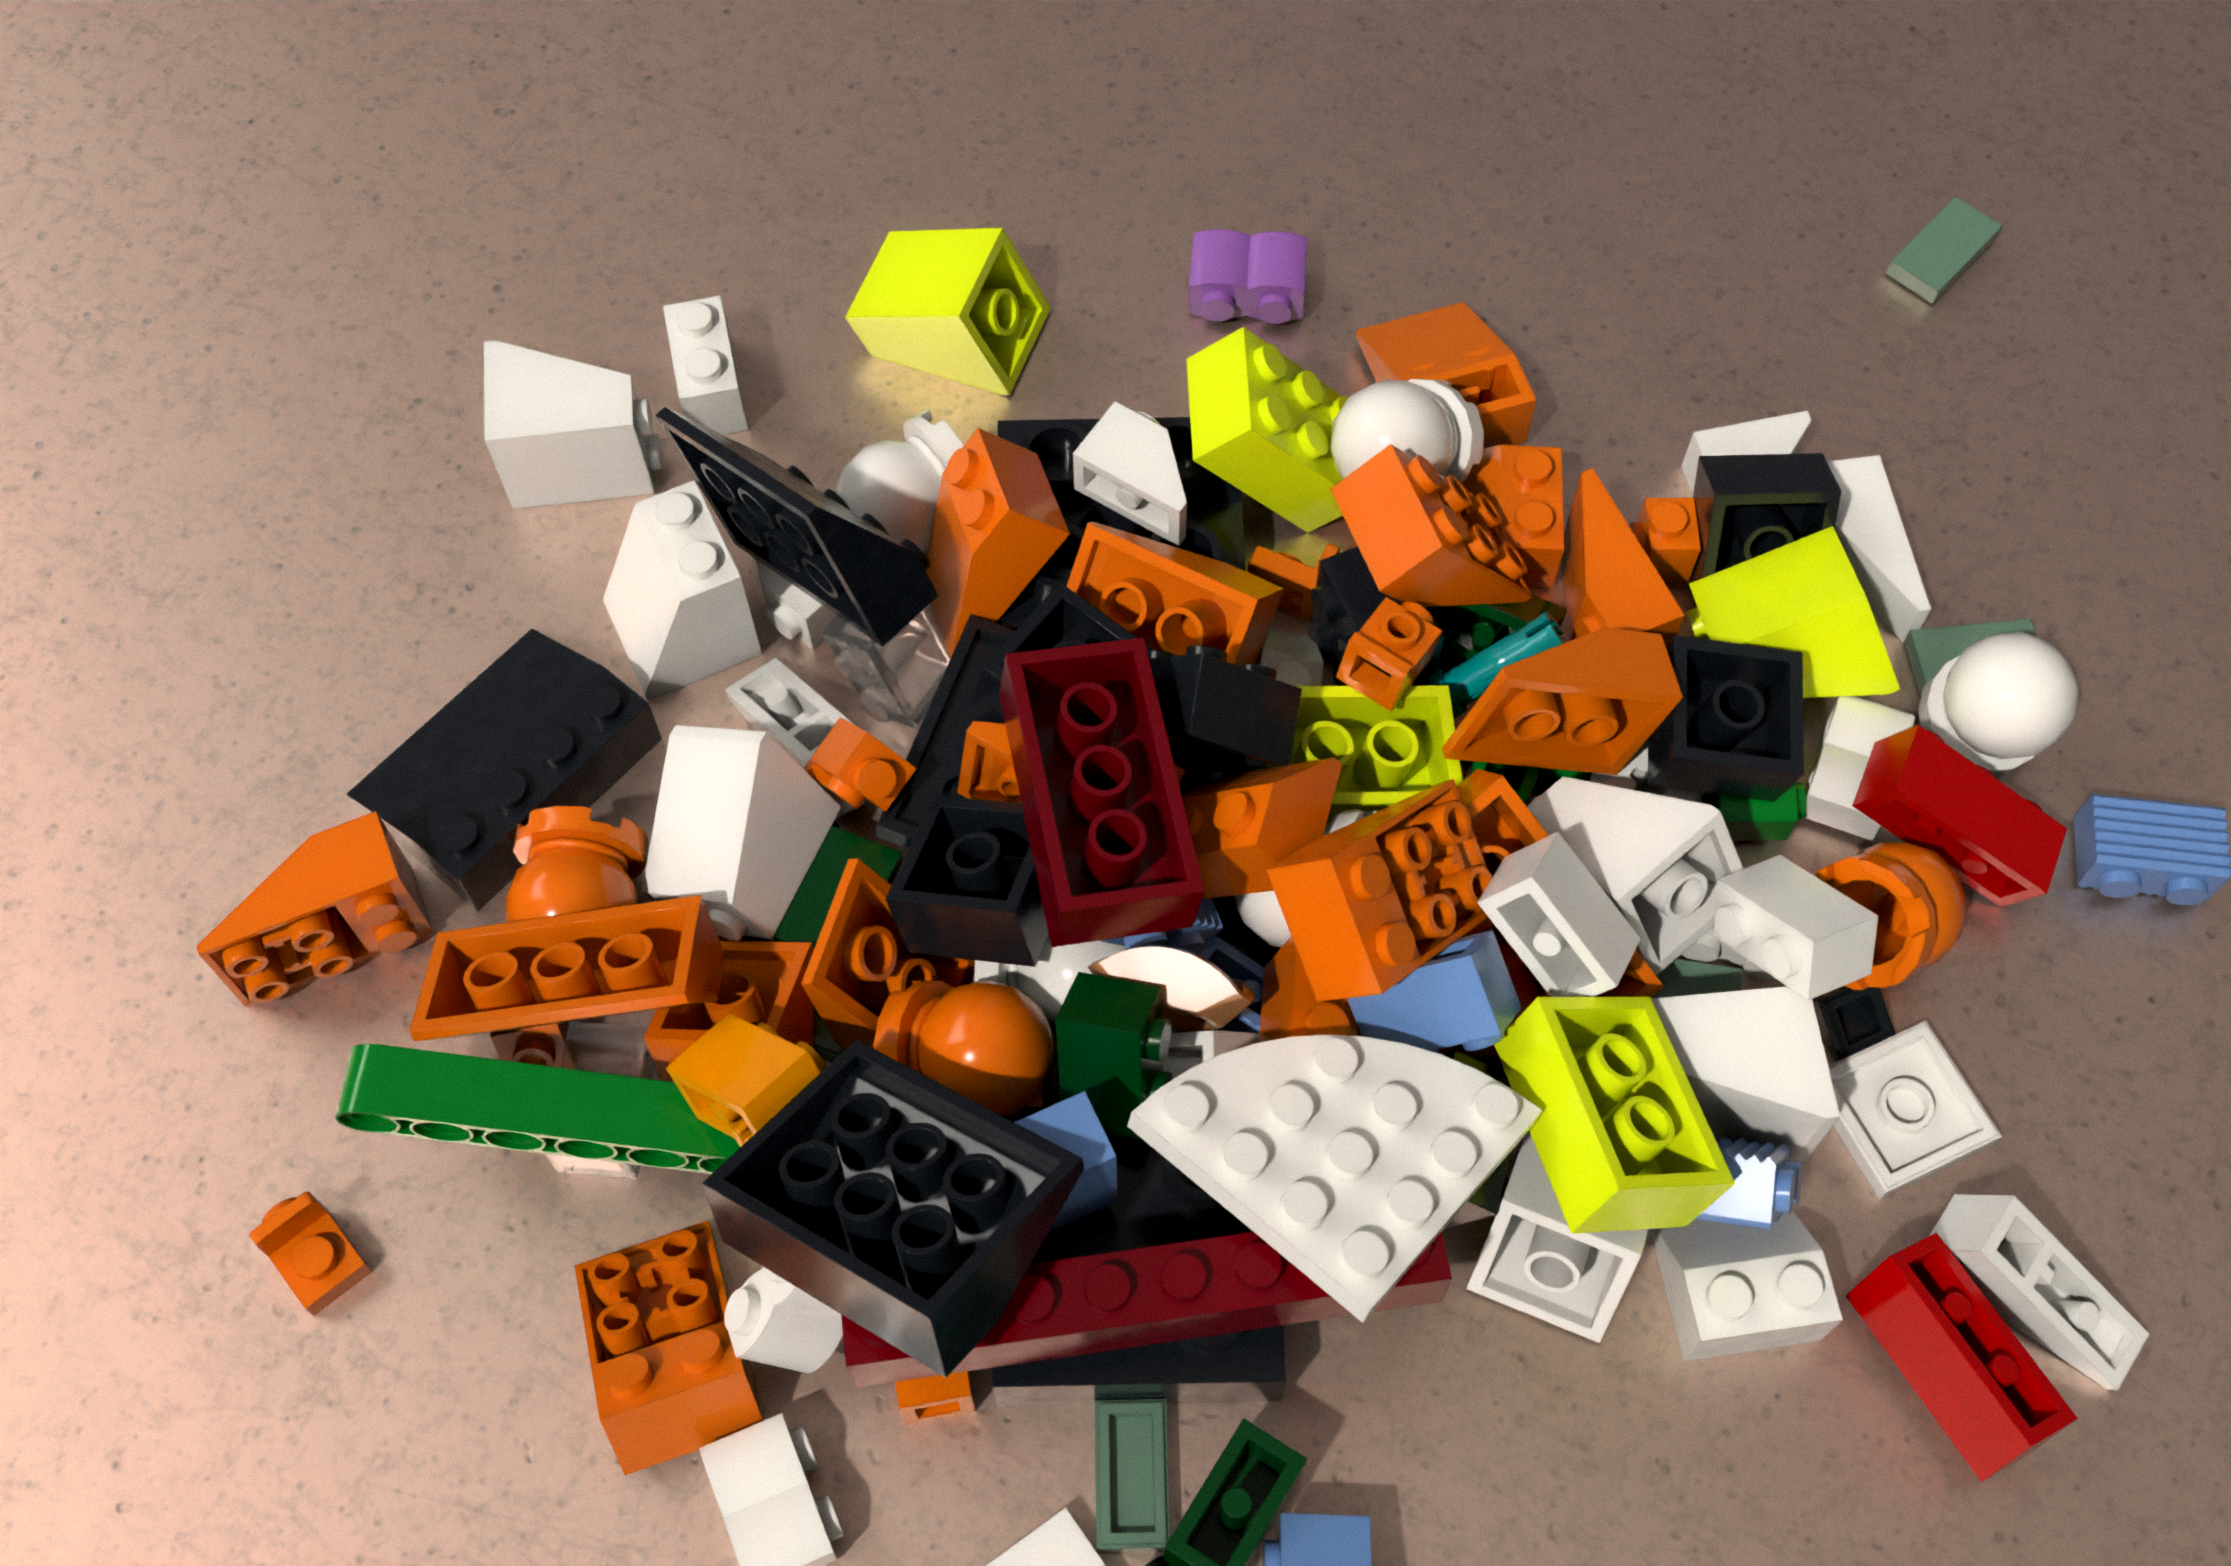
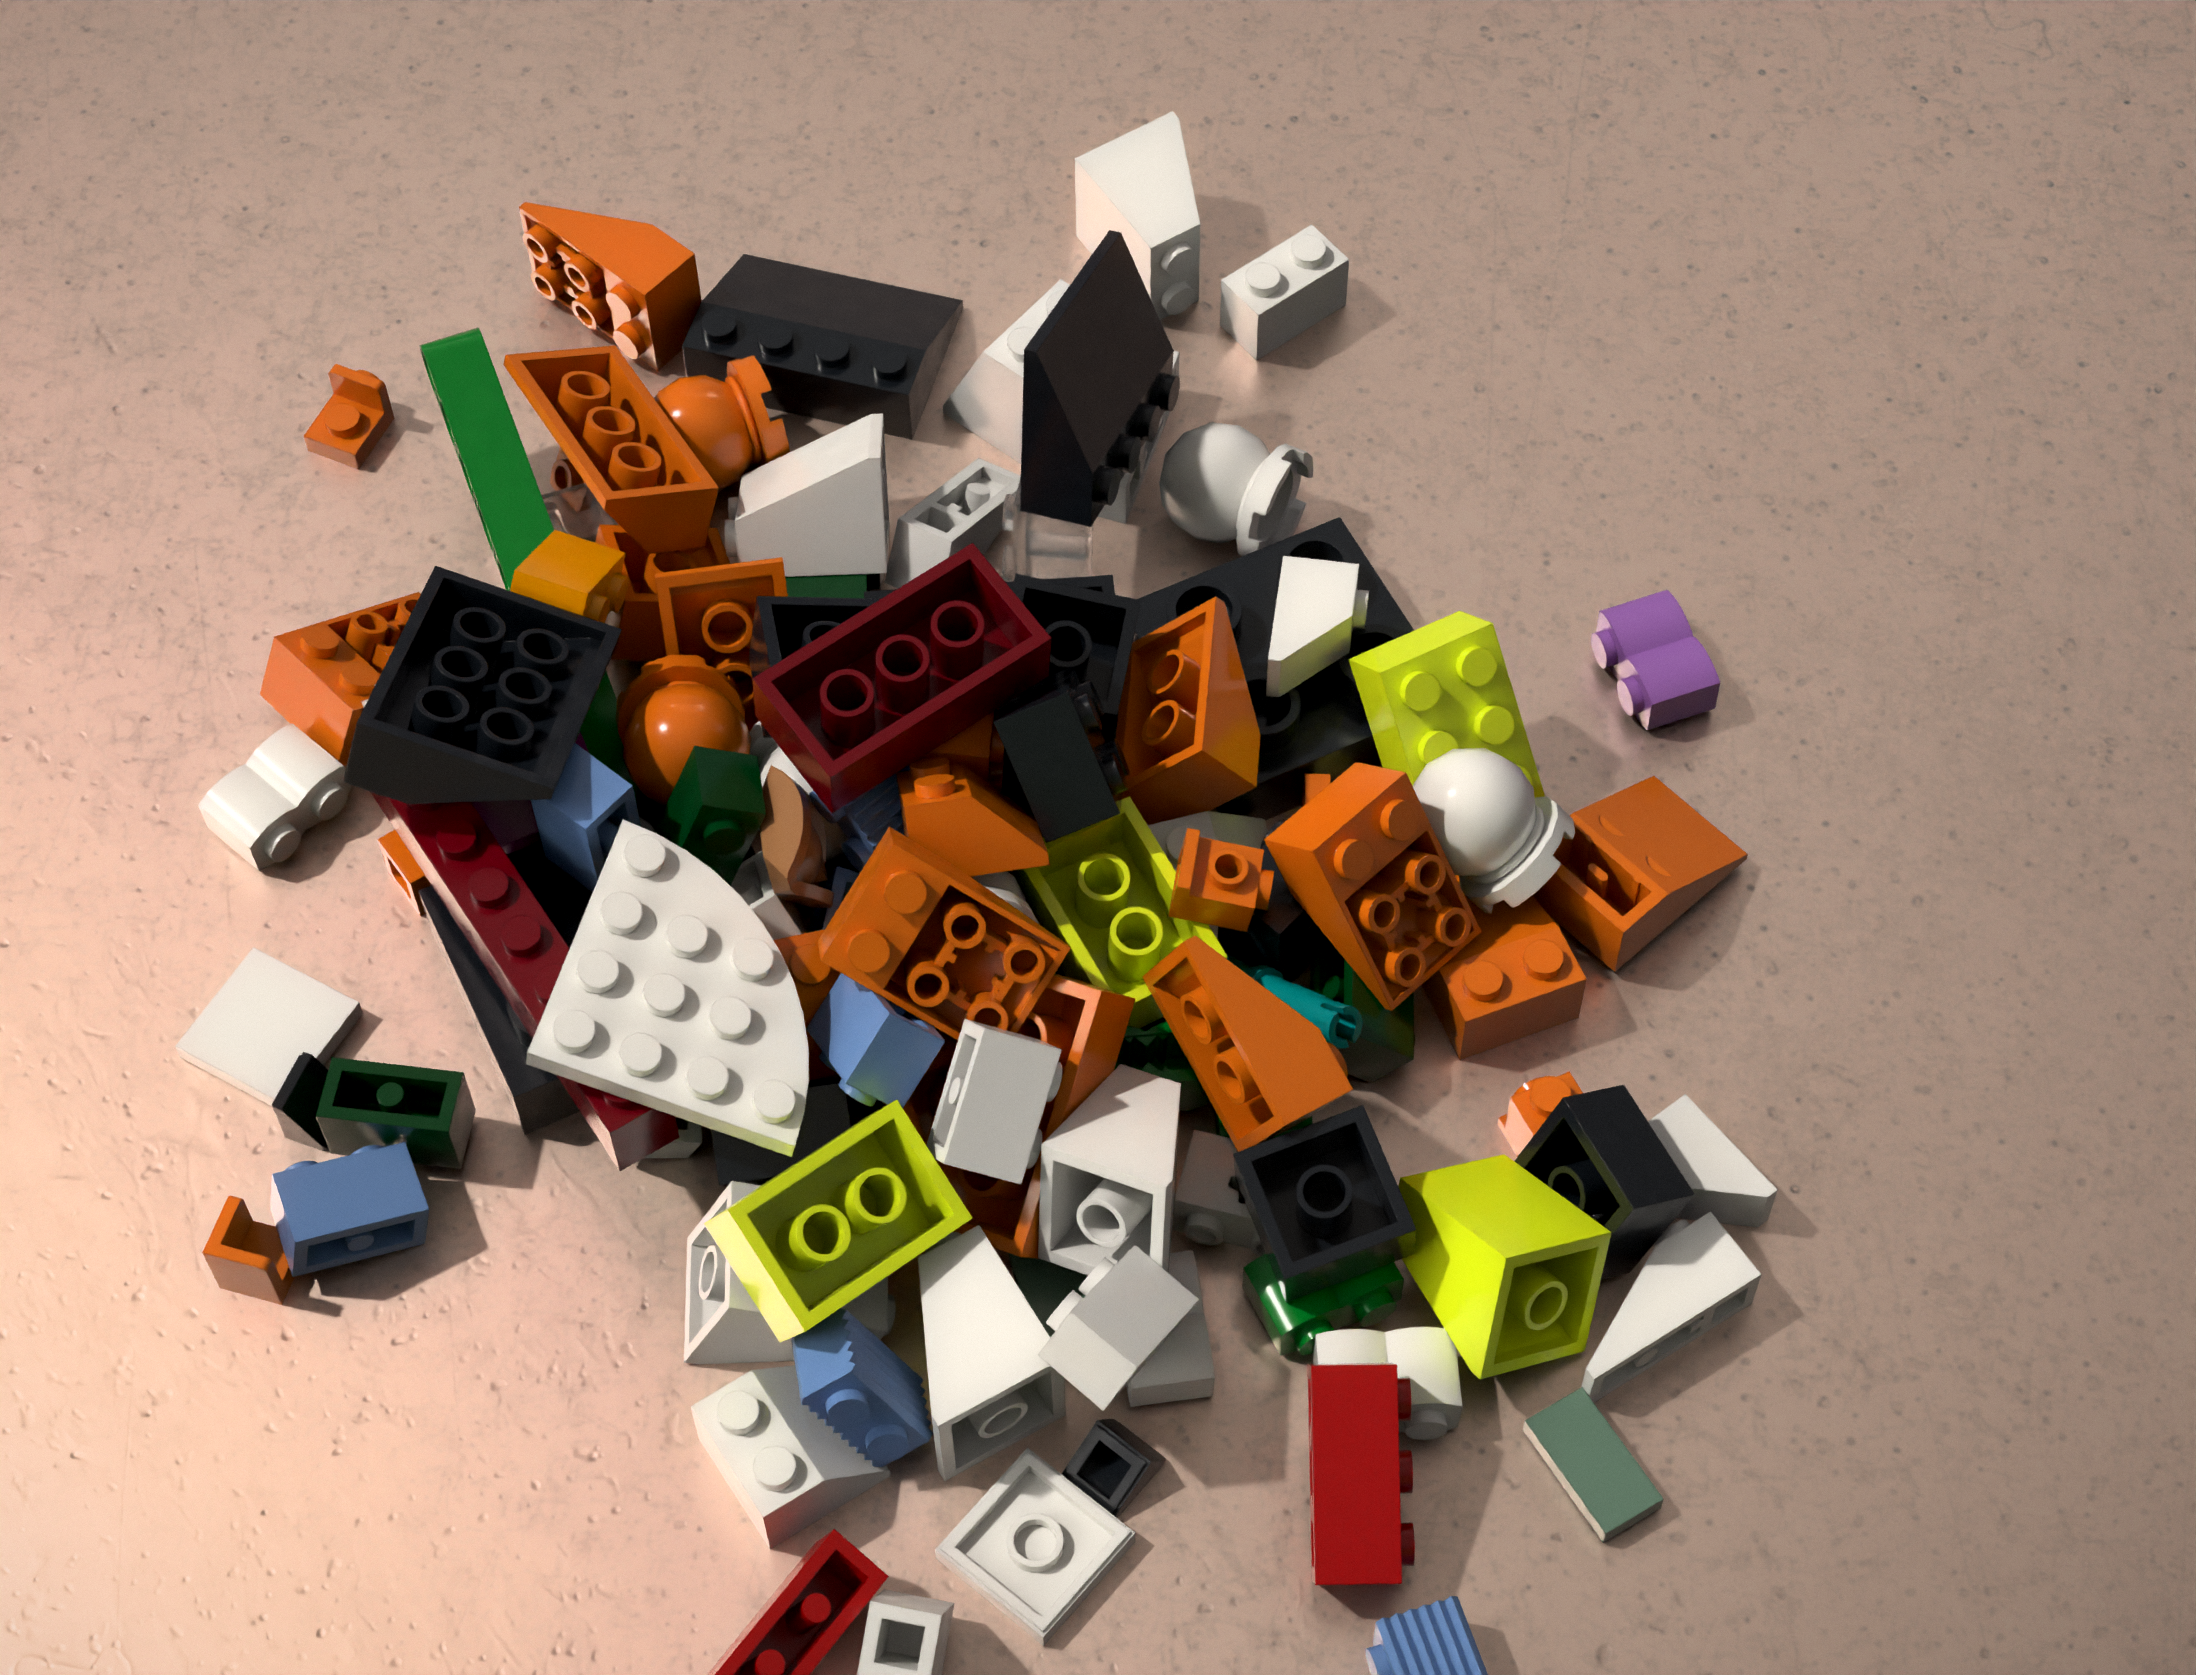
camera: 65 degrees right, 5 degrees down
orange brick [803,717,917,812] -> none
neon yellow slope [845,227,1051,395] -> none
orange slope [926,428,1070,659] -> none
sand green tile [1095,1399,1170,1553] -> none
orange slope [1562,468,1685,646] -> none
orange tile [1814,843,1968,990] -> none
sand green tile [1886,196,2003,304] -> none
white tile [1918,631,2081,776] -> none

